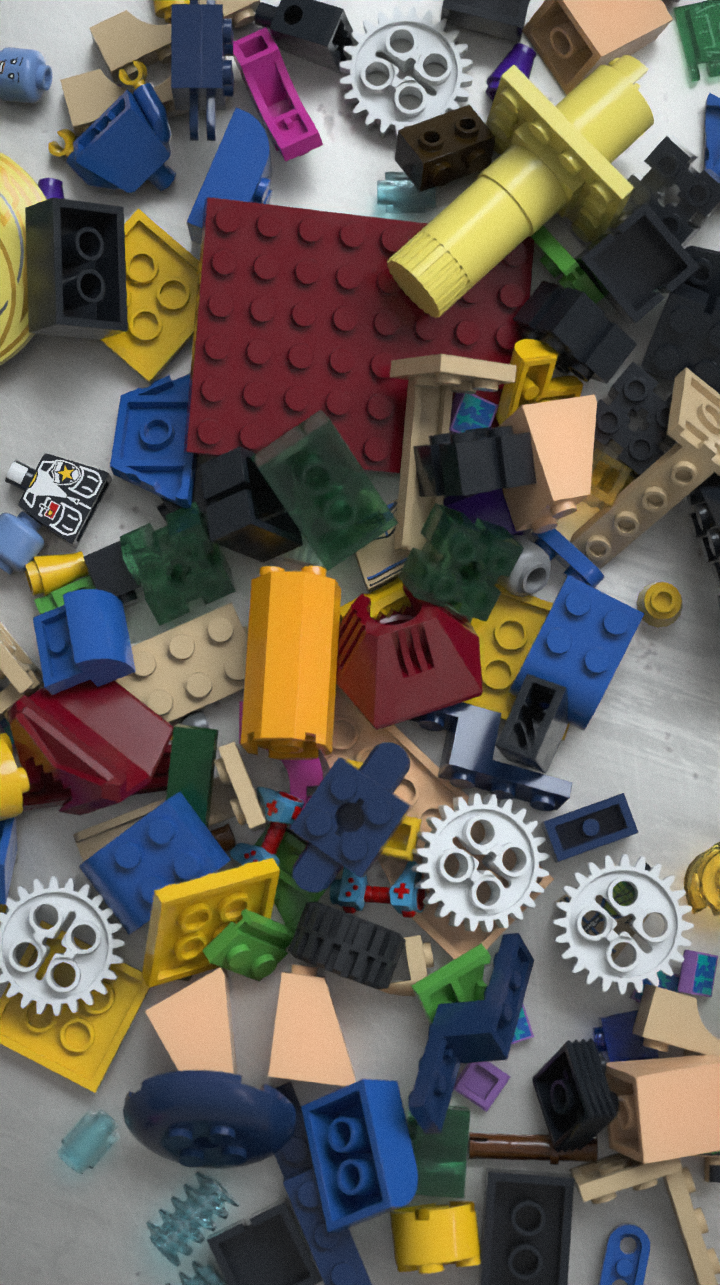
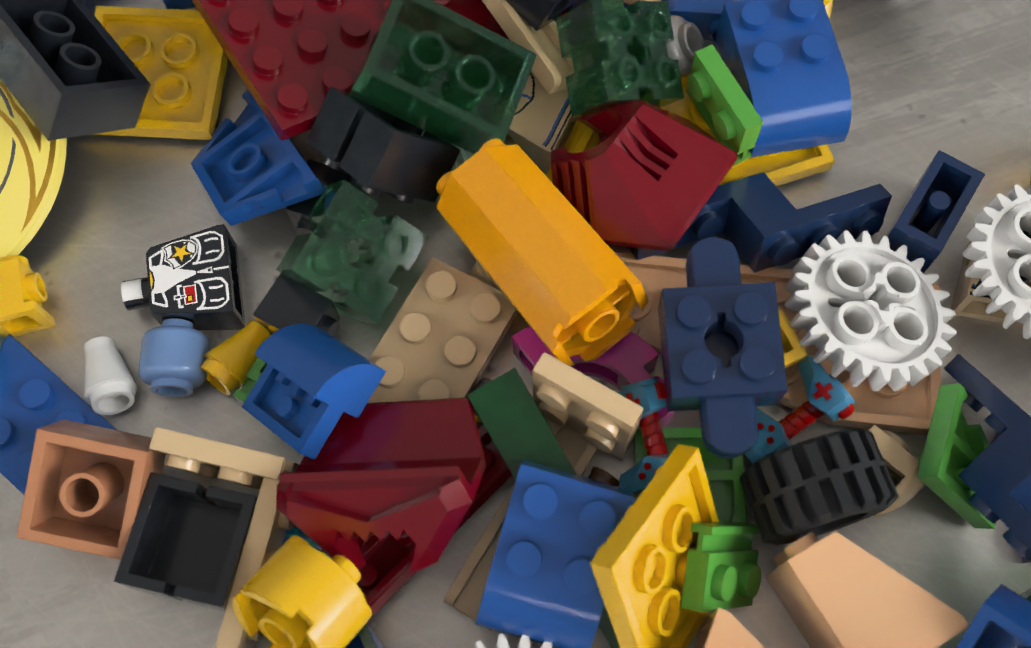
camera: 35 degrees left, 15 degrees down
black torso [496,674,568,773] -> none
none -> bright green plate [686,44,763,166]

